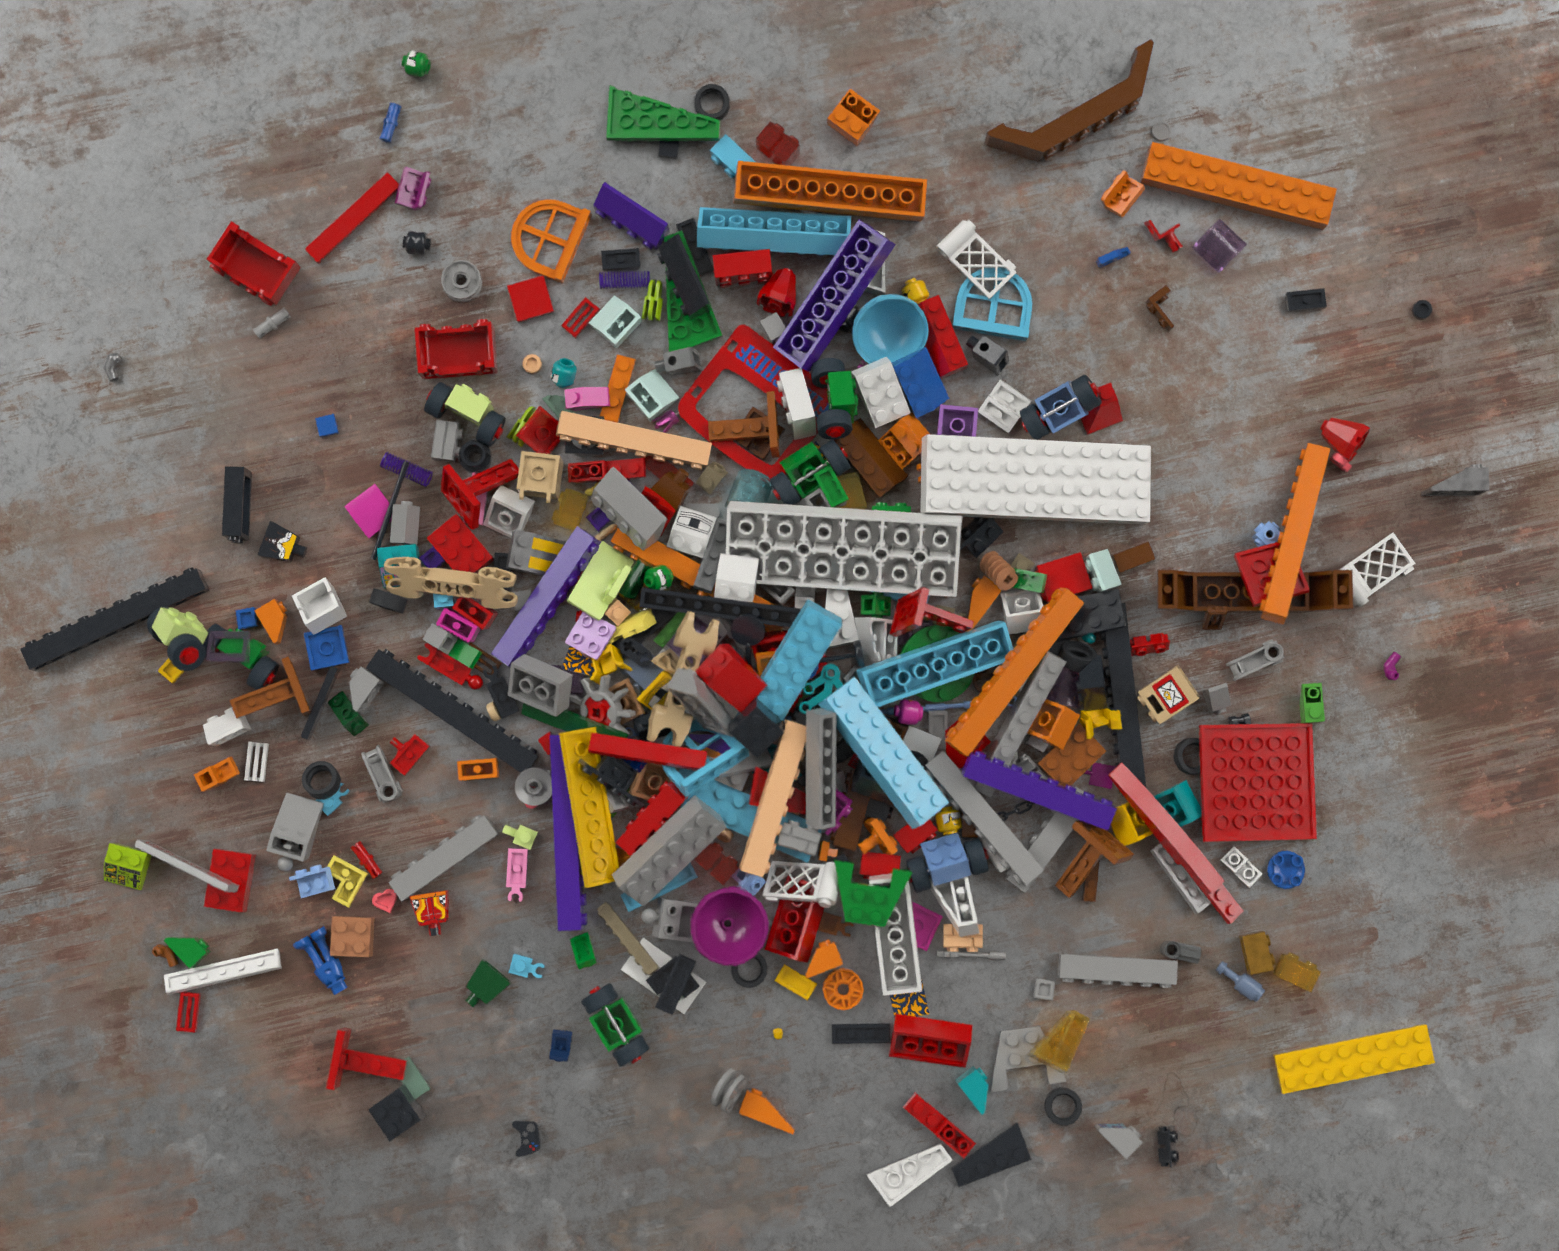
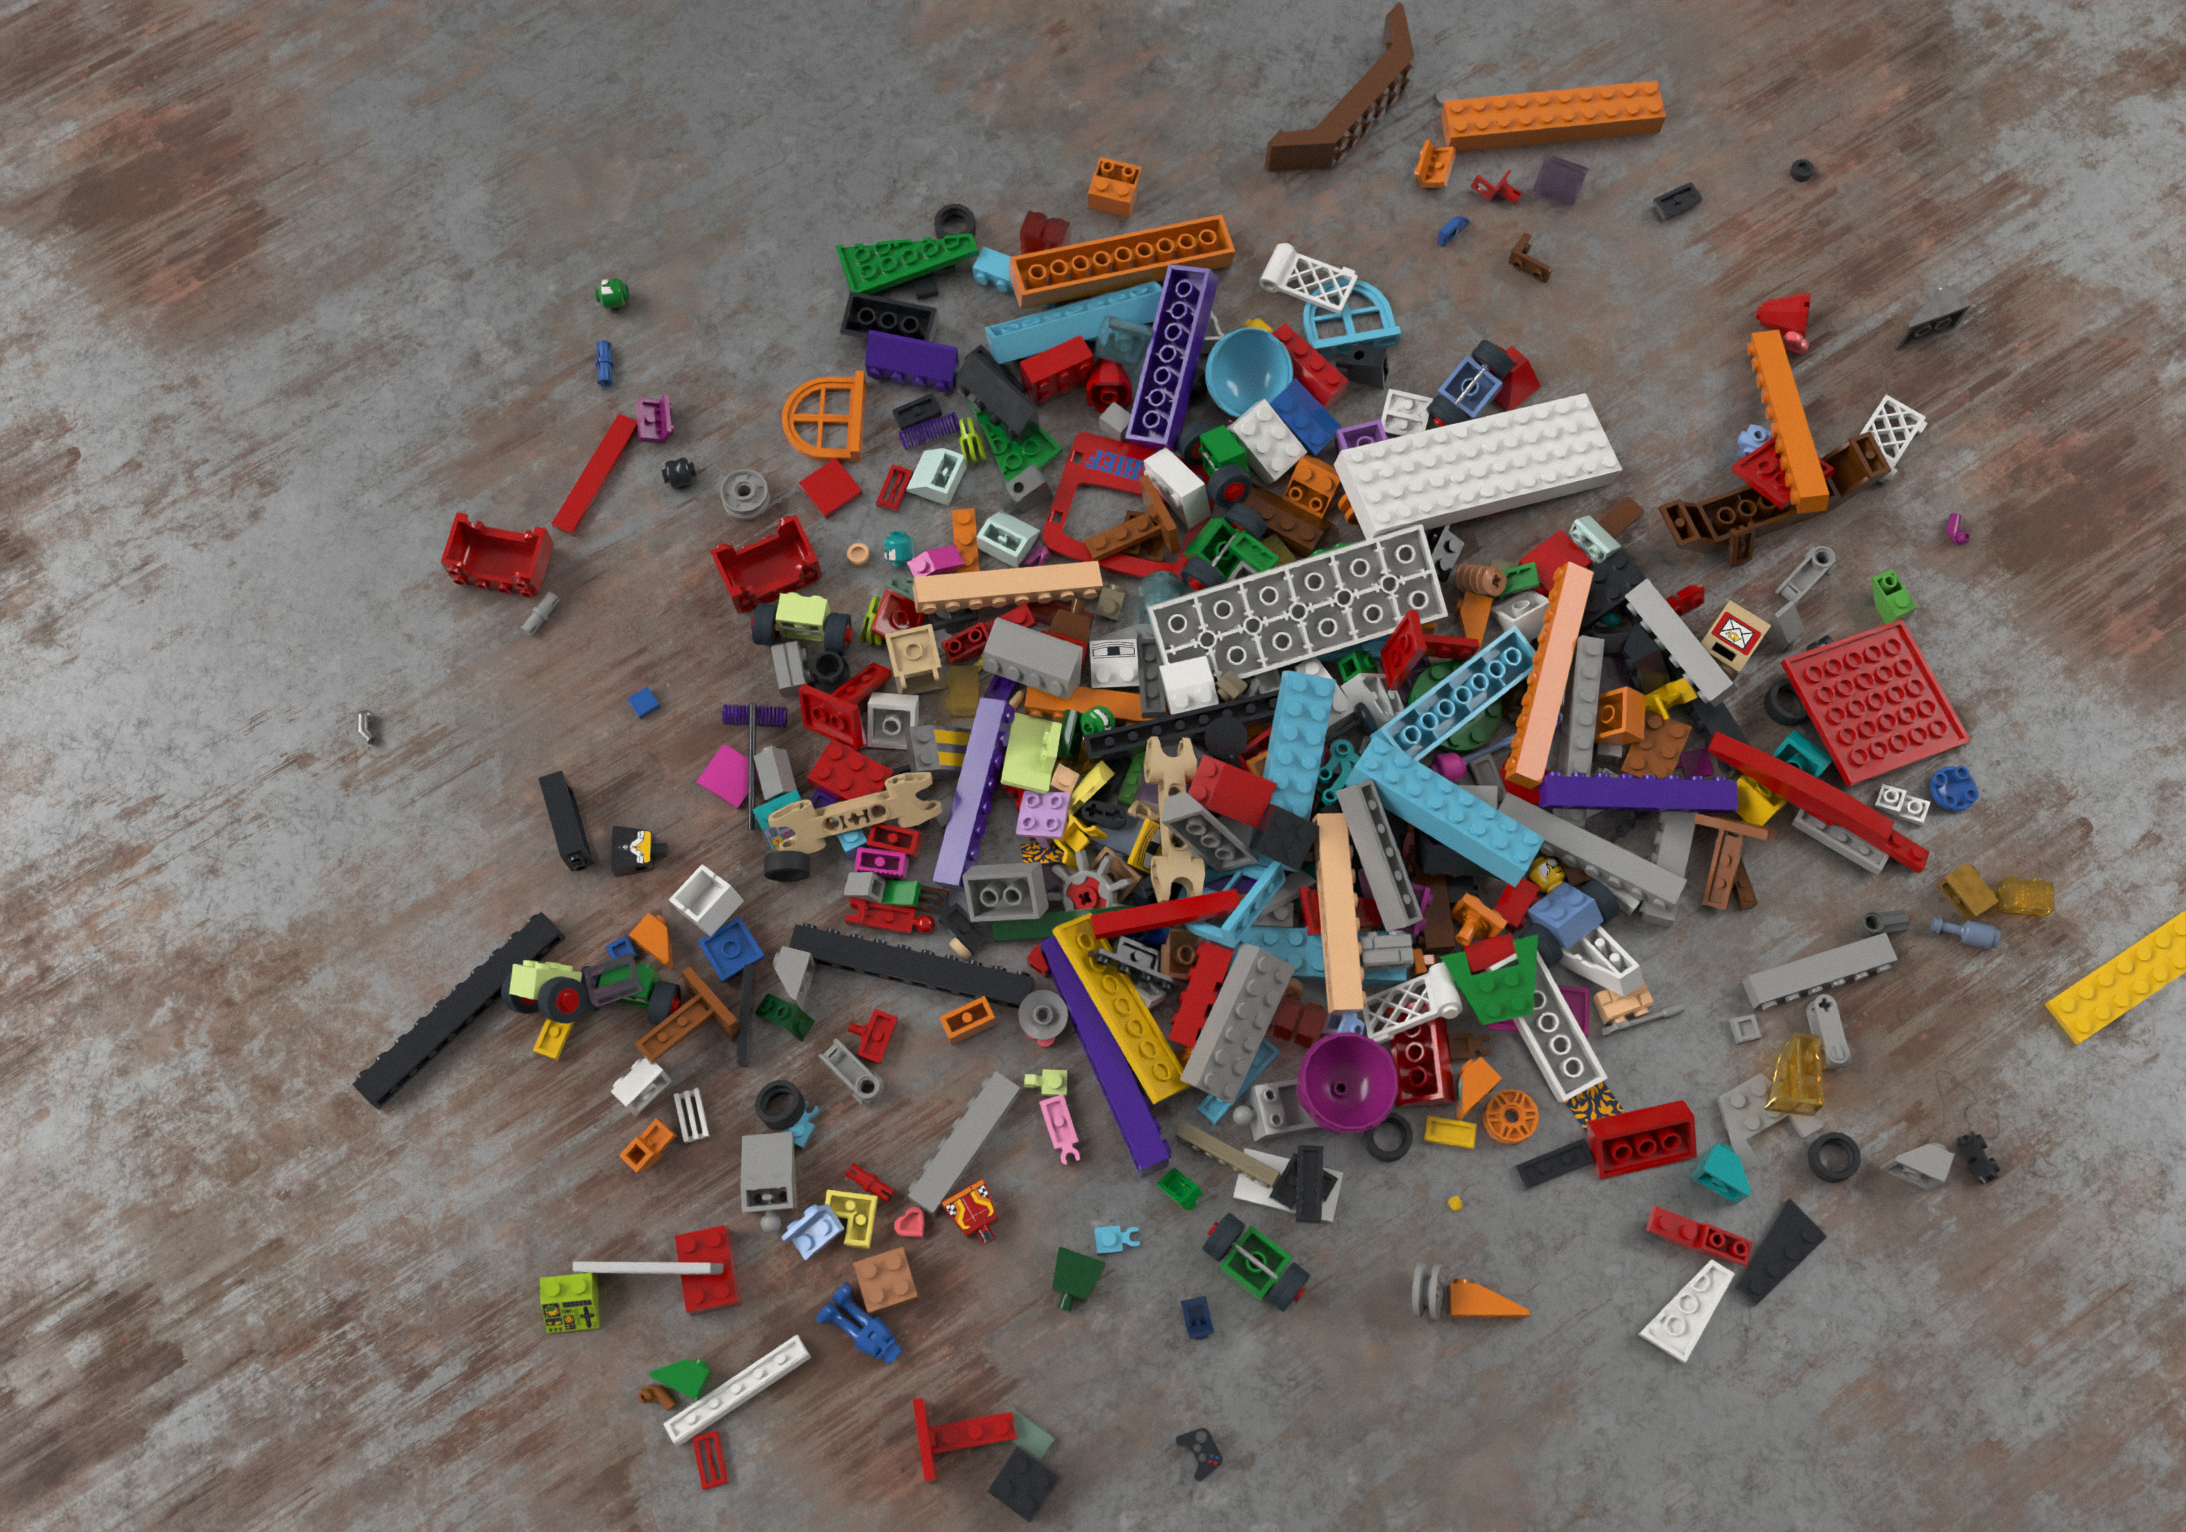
camera: 20 degrees left, 15 degrees down
none -> black slope [840,291,940,342]
none -> clear light blue brick [1095,315,1153,368]
none -> dark tan bracket [1215,671,1247,702]
none -> light grey brick [1625,578,1738,707]
none -> light grey piece [1806,994,1851,1071]

